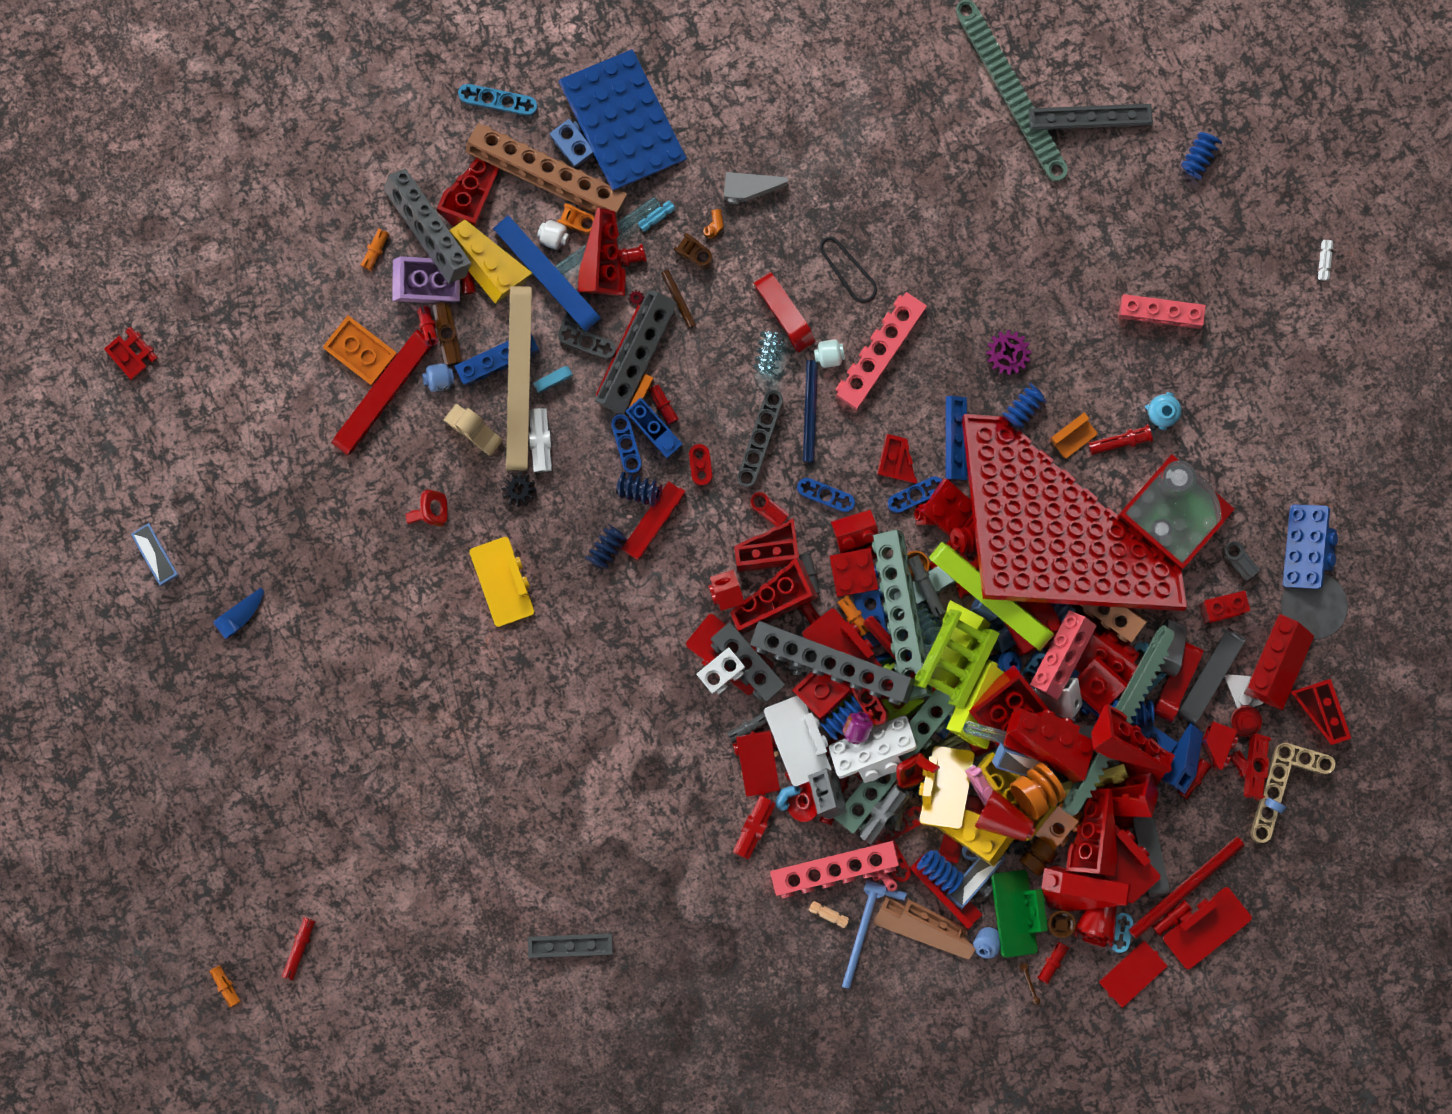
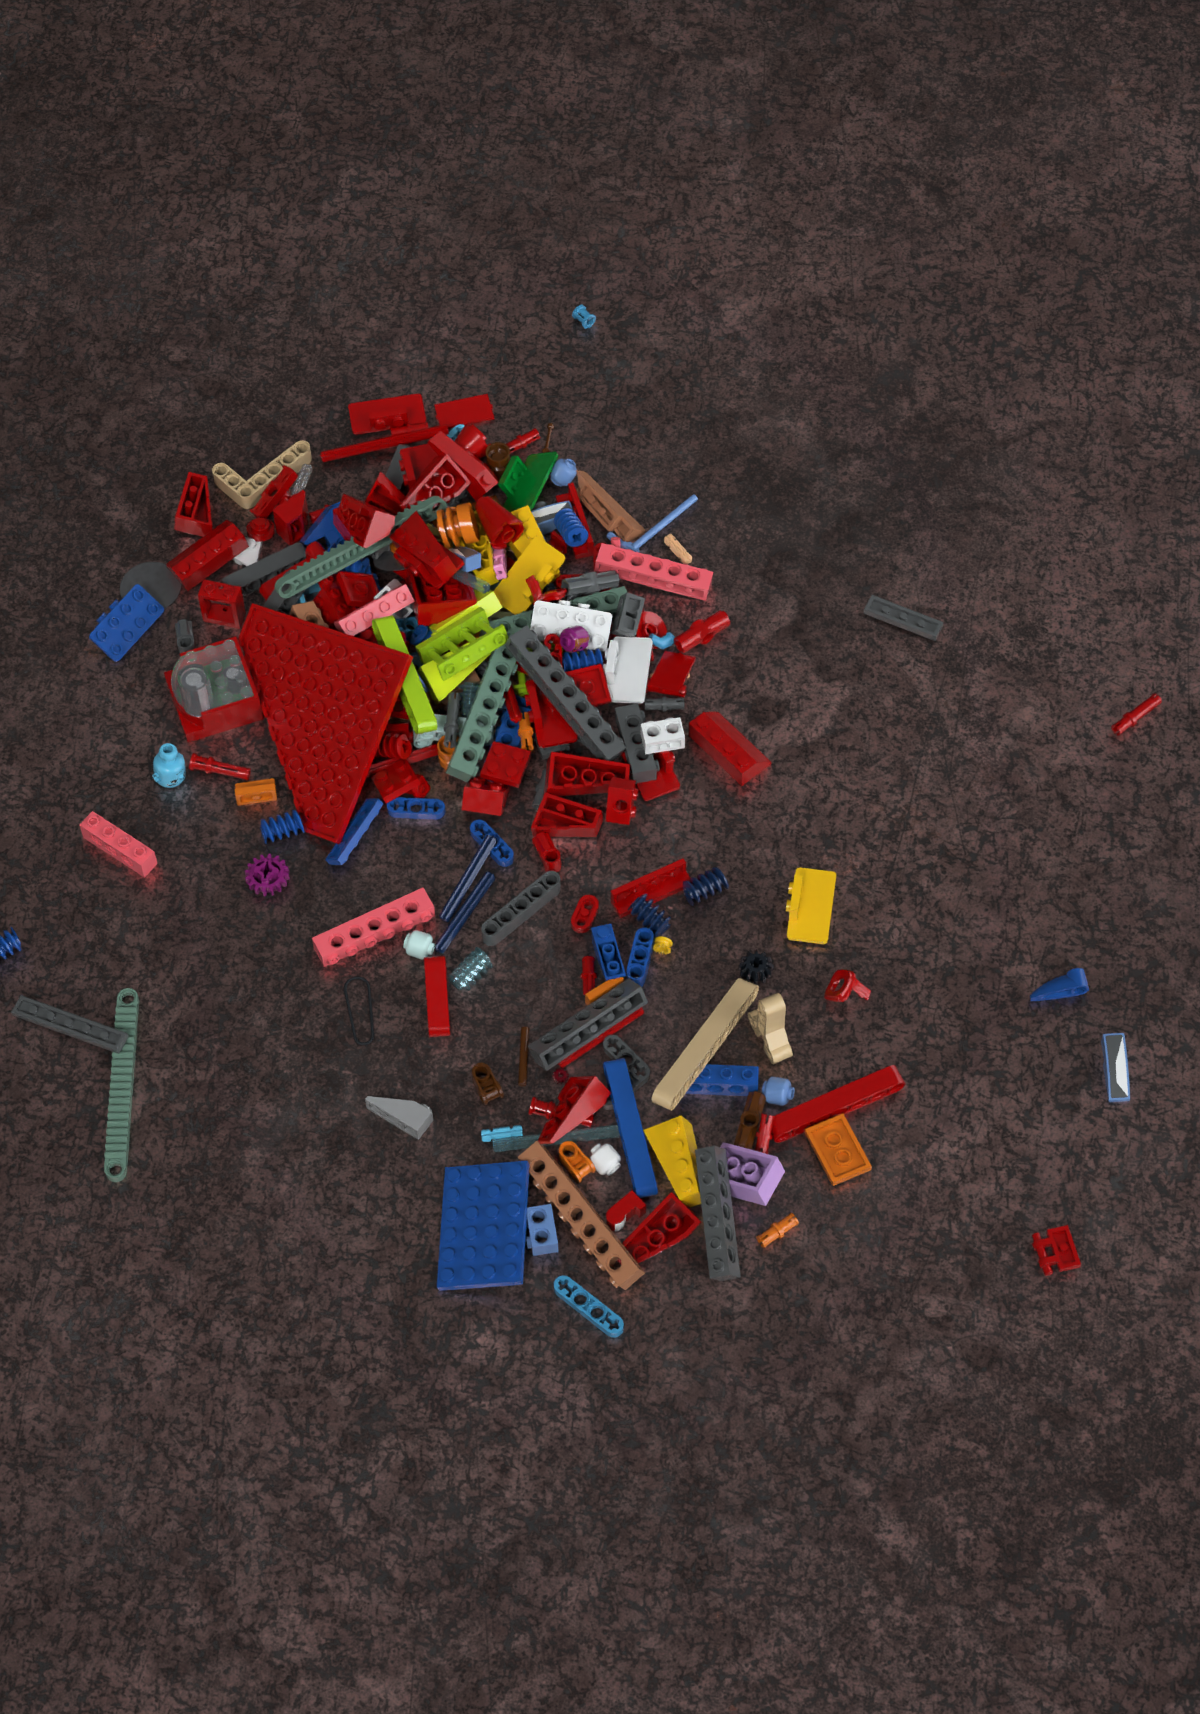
camera: 155 degrees left, 25 degrees down
white piece [529,408,552,473] -> none
medium azure beam [533,366,573,393] -> none
orange arm [703,209,724,238] -> none
red wing [876,434,917,484] -> none
medium blue tile [1265,797,1287,814] -> none
none -> clear axle [292,464,312,495]
none -> dark blue axle [439,834,496,922]
none -> red leg [606,1190,646,1231]
none -> yellow bush [653,936,673,955]
none -> red slope [688,712,771,786]

